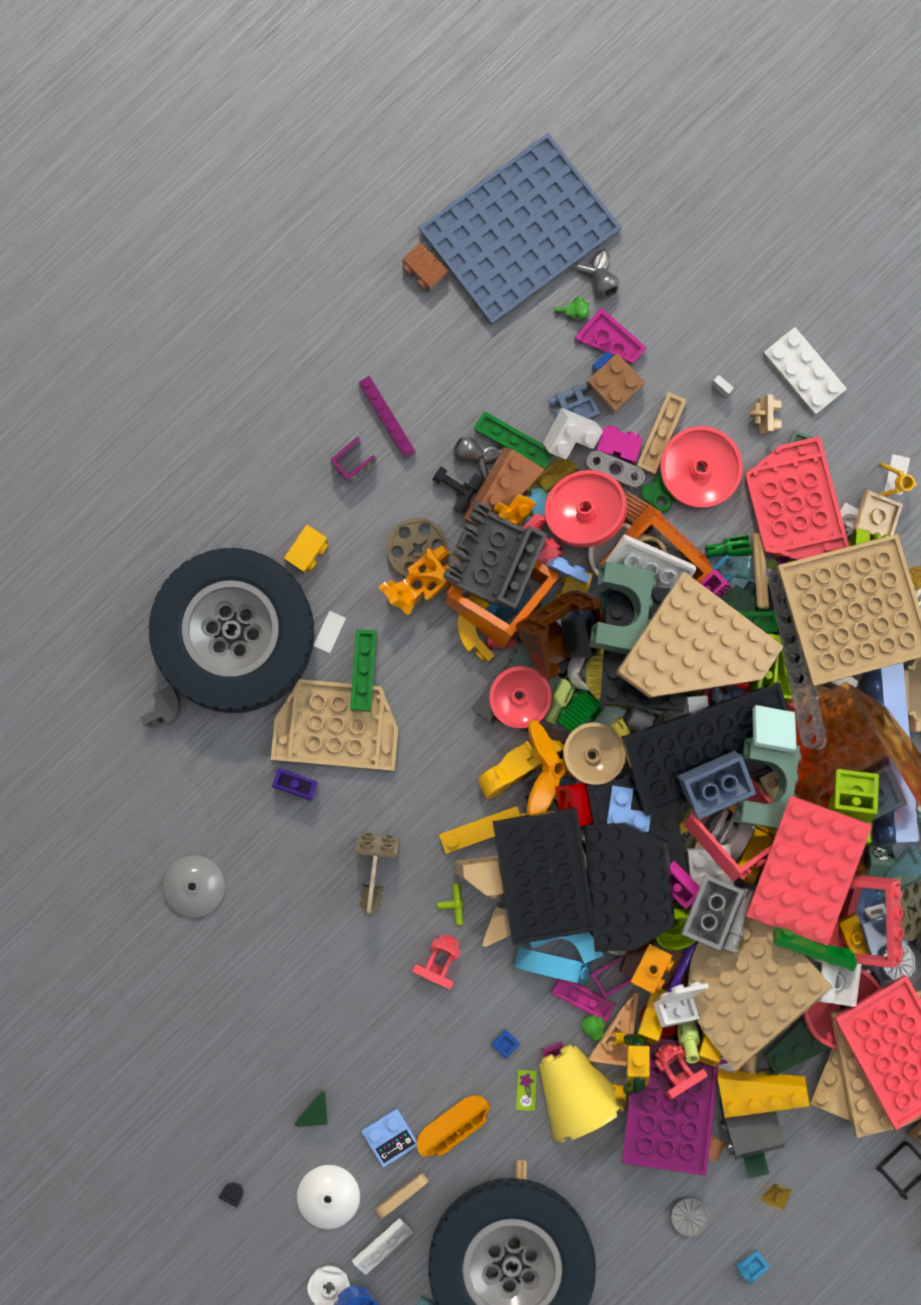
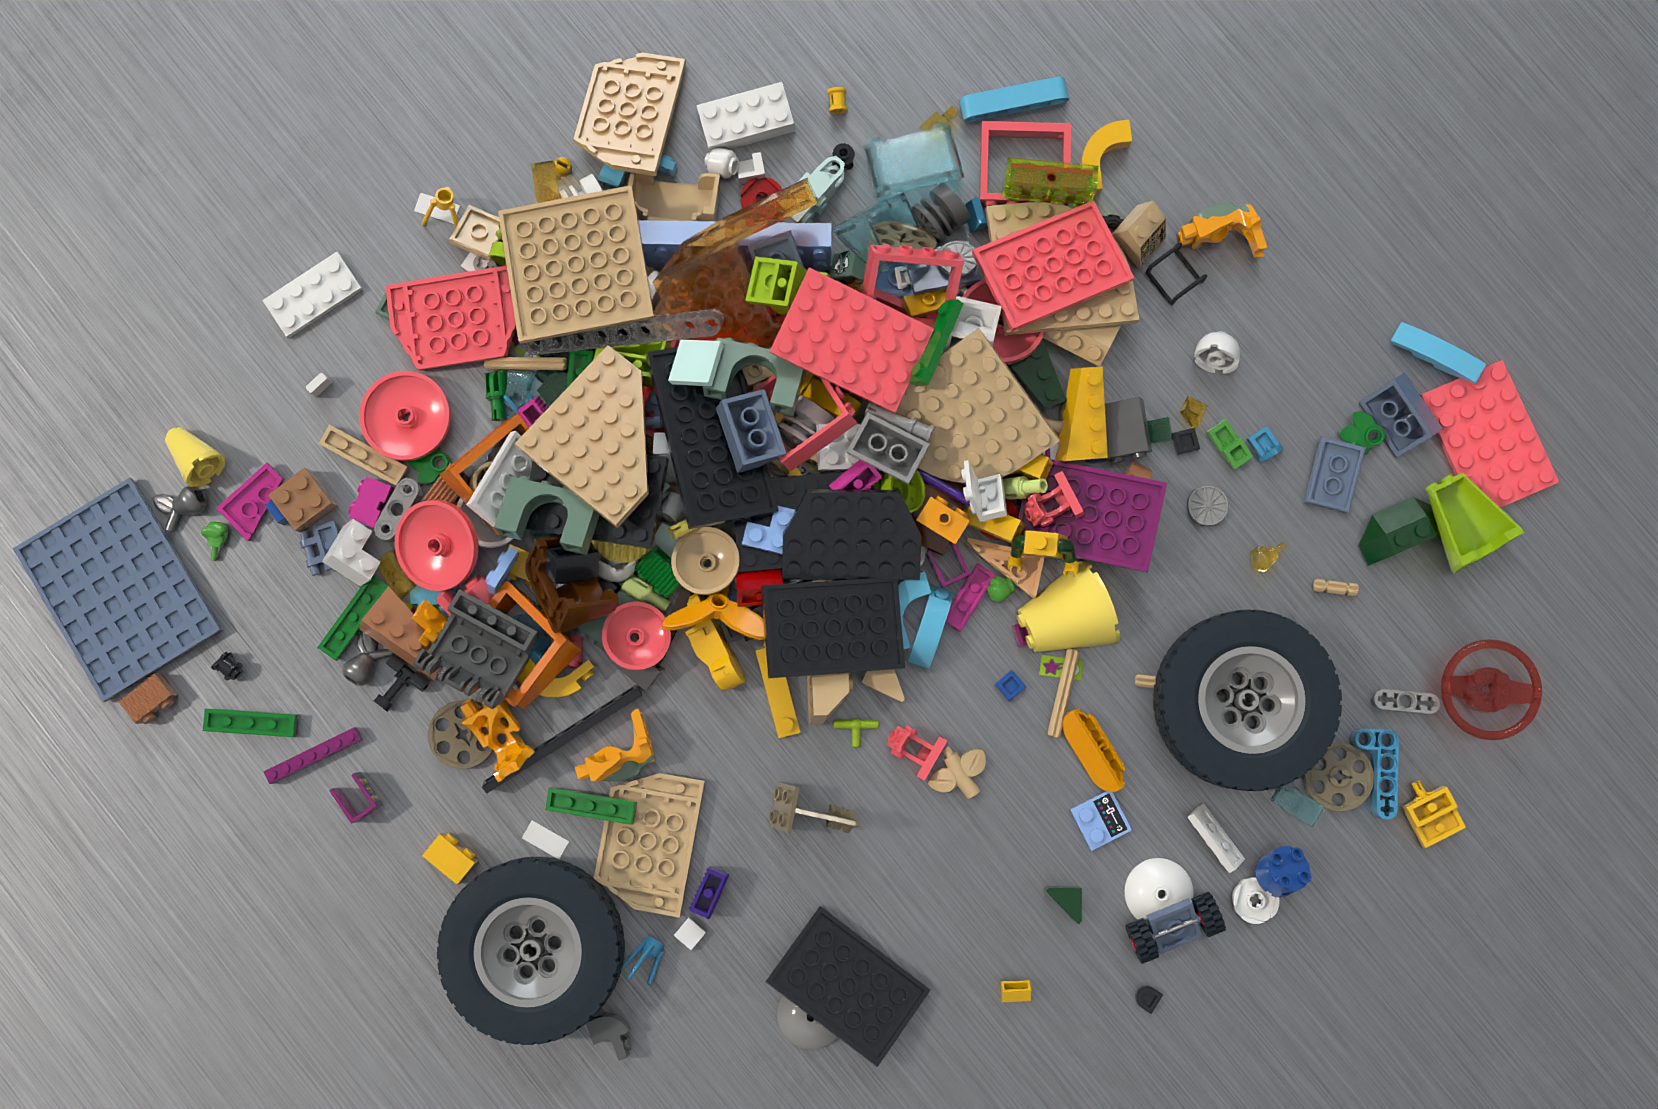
camera: 75 degrees left, 0 degrees up
tan beam [374,1172,429,1219] -> none
tan hips [749,394,782,435] -> none
none -> light yellow cone [165,427,226,488]
none -> green plate [203,708,298,737]
none -> black brick [211,651,243,681]
none -> black tile [482,685,642,794]
none -> light orange hips [575,709,656,782]
none -> dark azure plant [621,936,665,985]
none -> white tile [674,917,706,950]
none -> black plate [765,906,930,1067]
none -> tan plant [928,746,986,799]
none -> yellow piece [1000,980,1031,1002]
none -> tan axle [1047,649,1080,738]
none -> plate [1125,892,1226,964]
none -> black tile [1172,428,1200,456]
none -> white cylinder [1194,331,1240,374]
none -> bright green slope [1206,419,1253,469]
none -> clear yellow piece [1250,542,1286,572]

